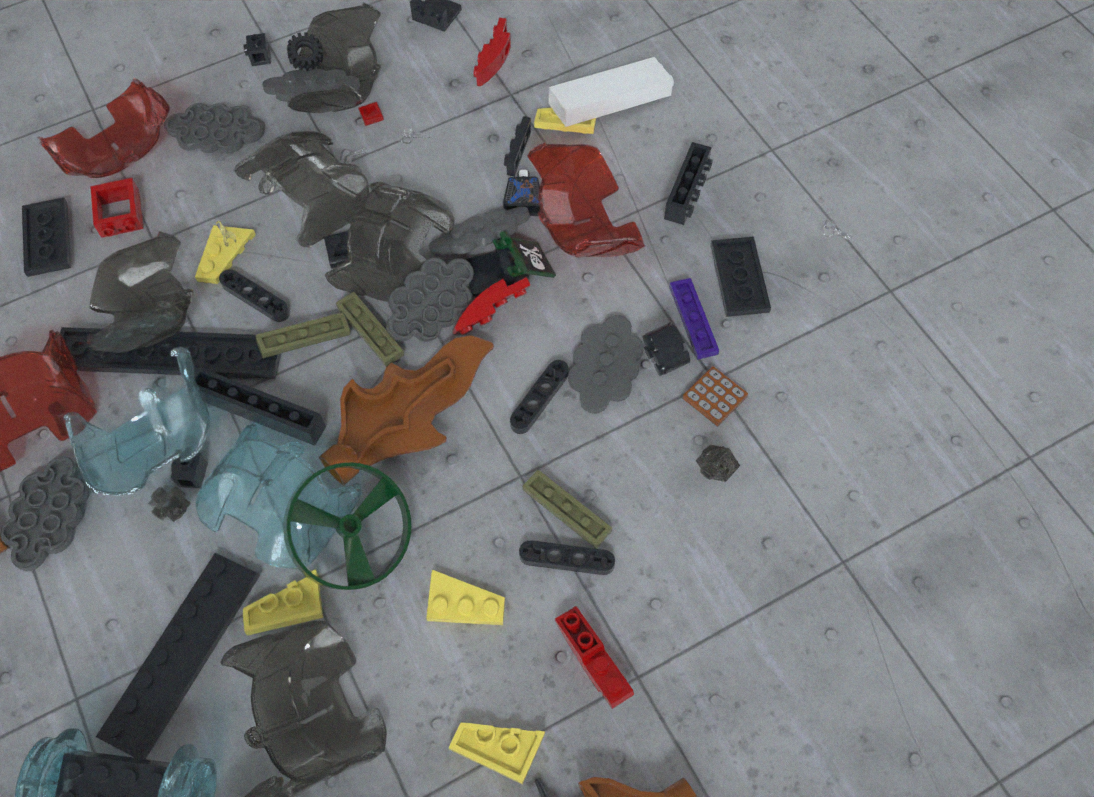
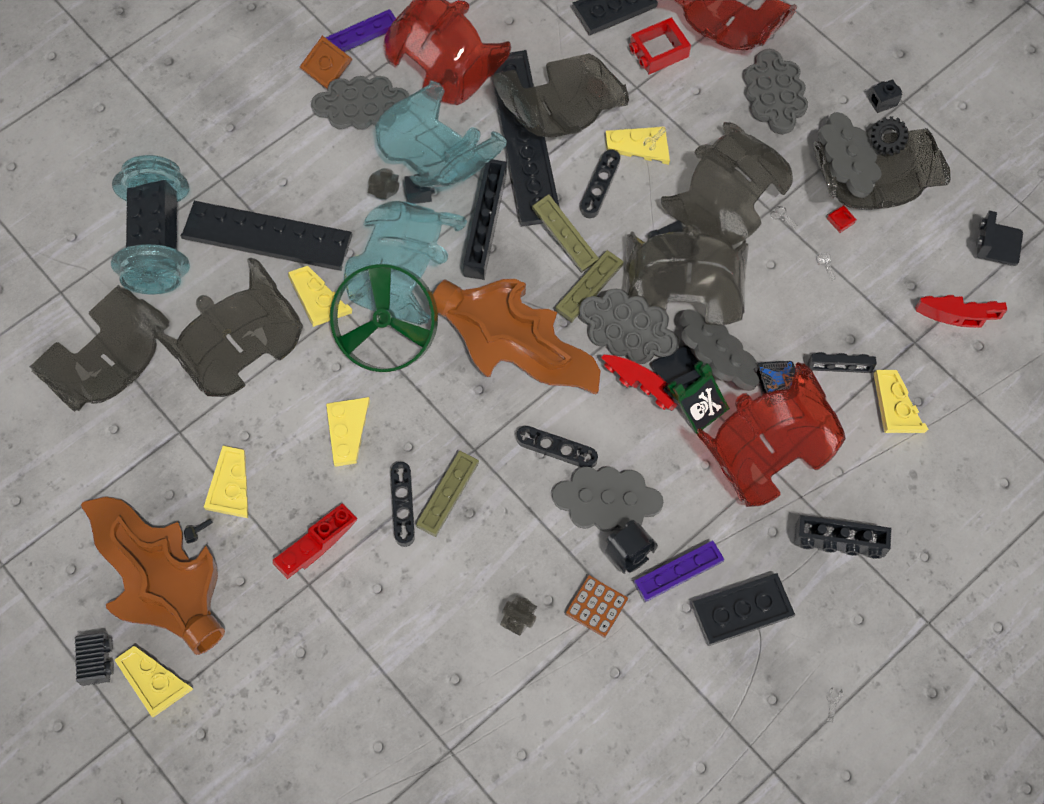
camera: 75 degrees right, 5 degrees up
white brick [548,57,674,127] -> none

